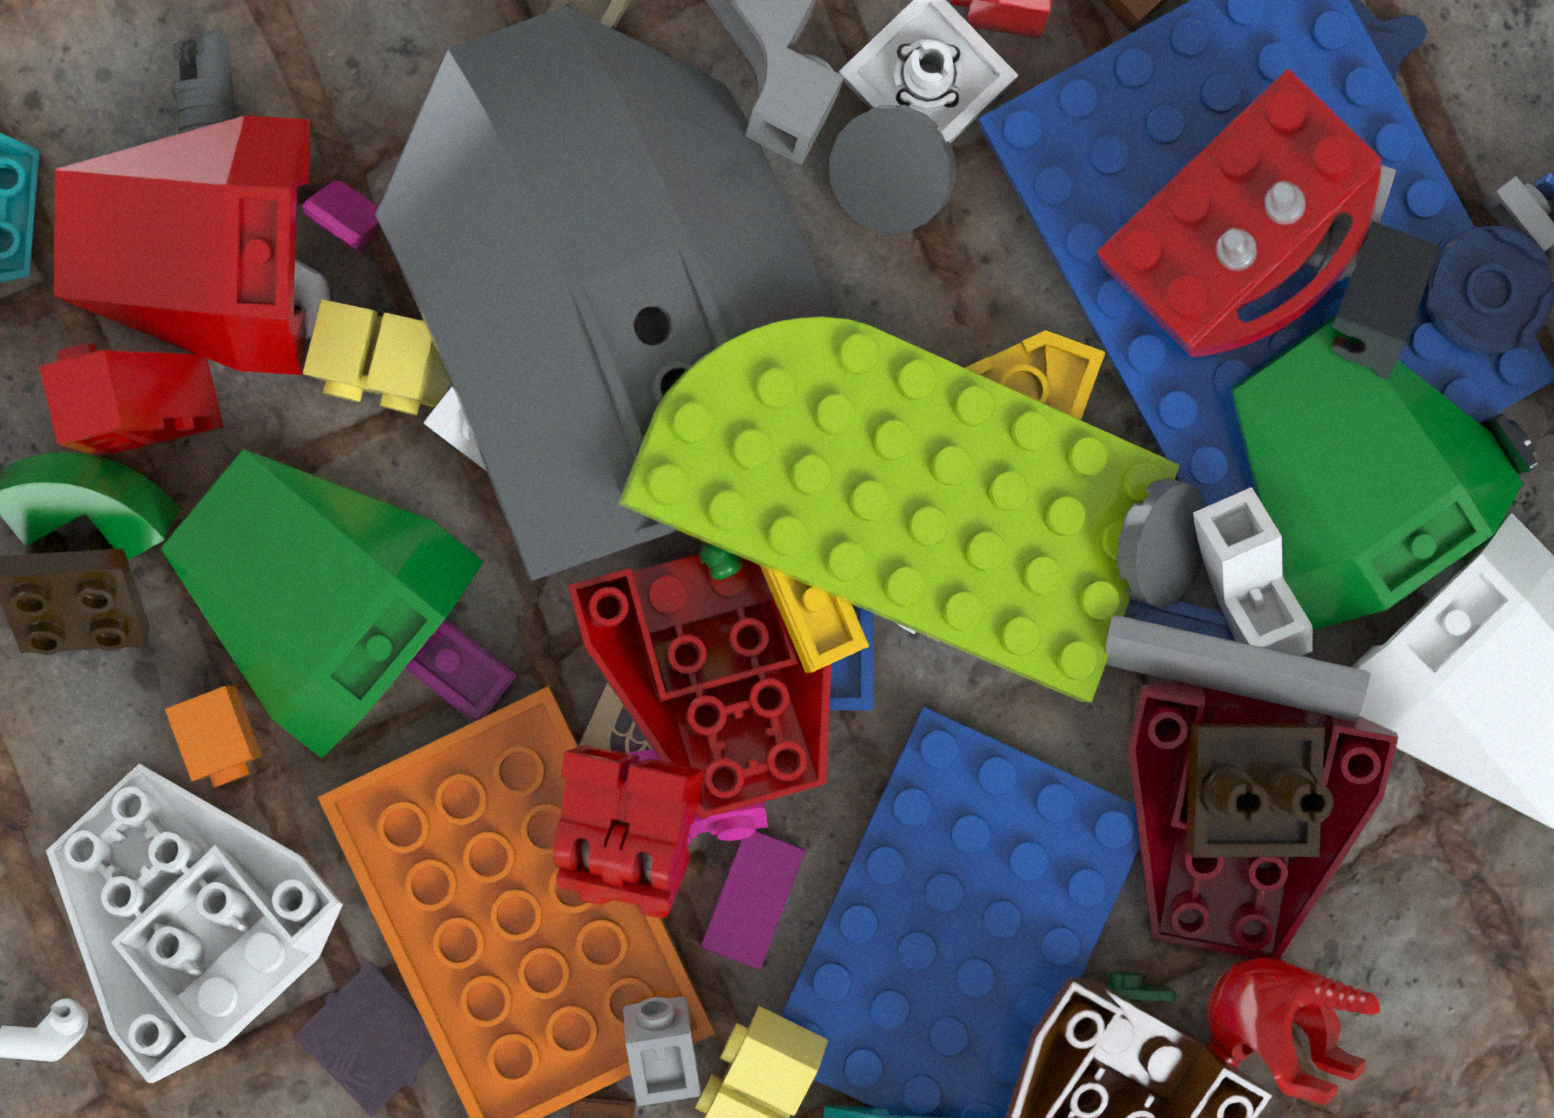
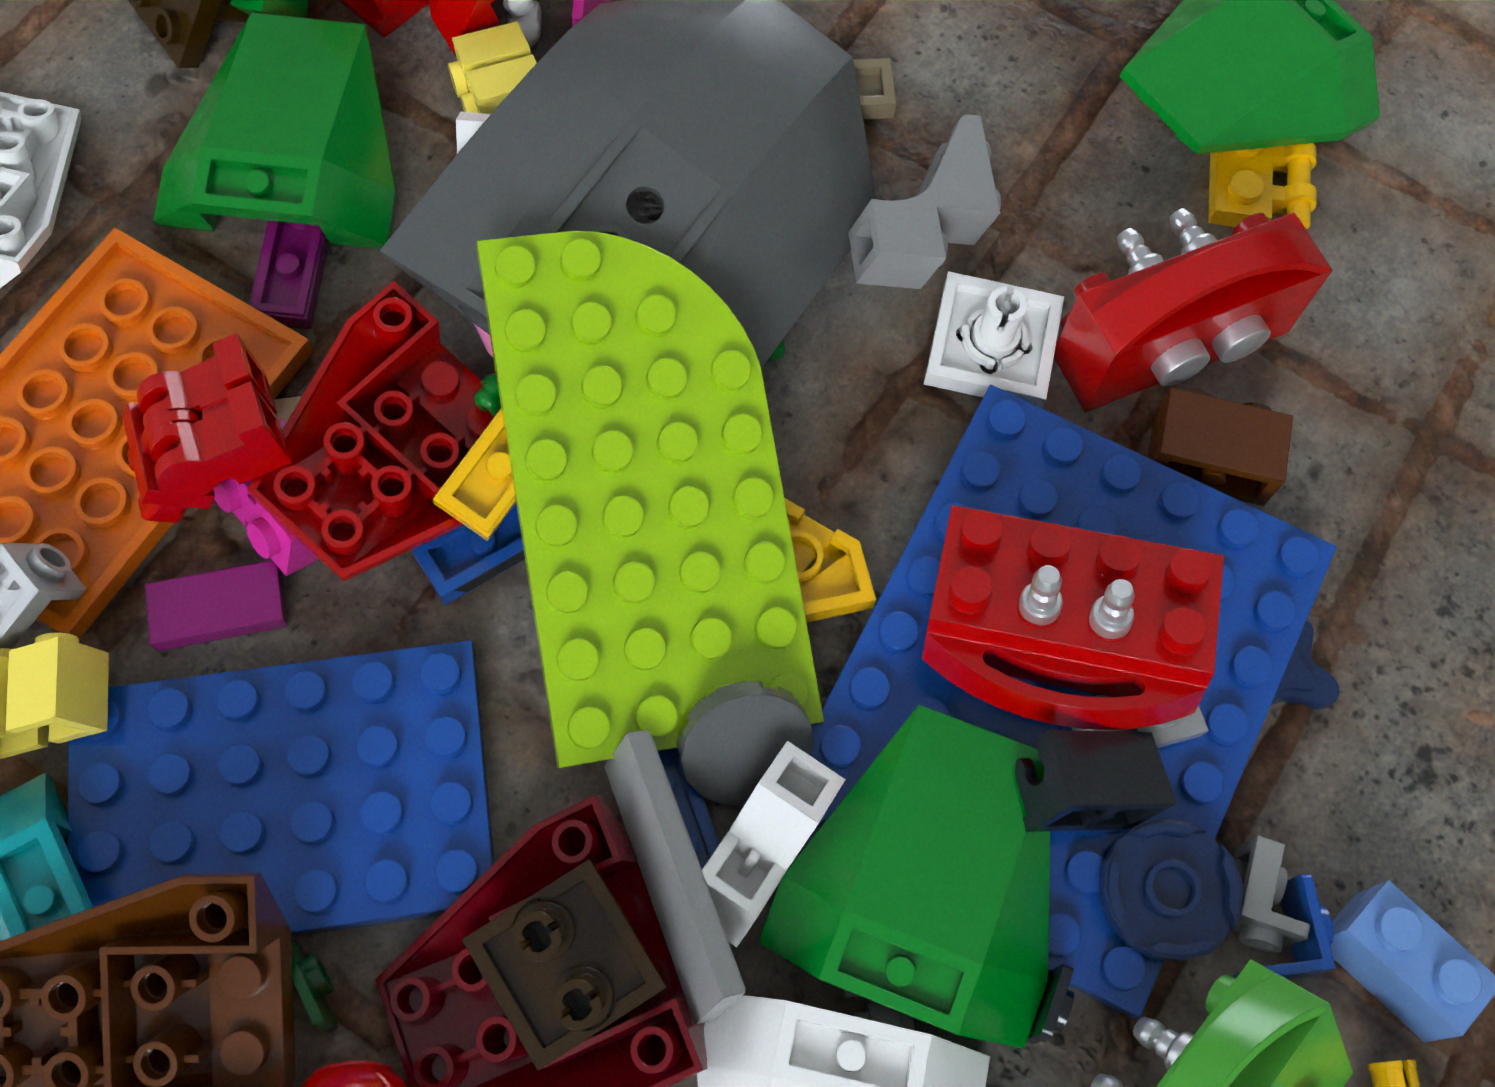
camera: 50 degrees right, 20 degrees down
orange brick [165,686,263,788] -> none
dark grey tile [829,105,956,233] -> none

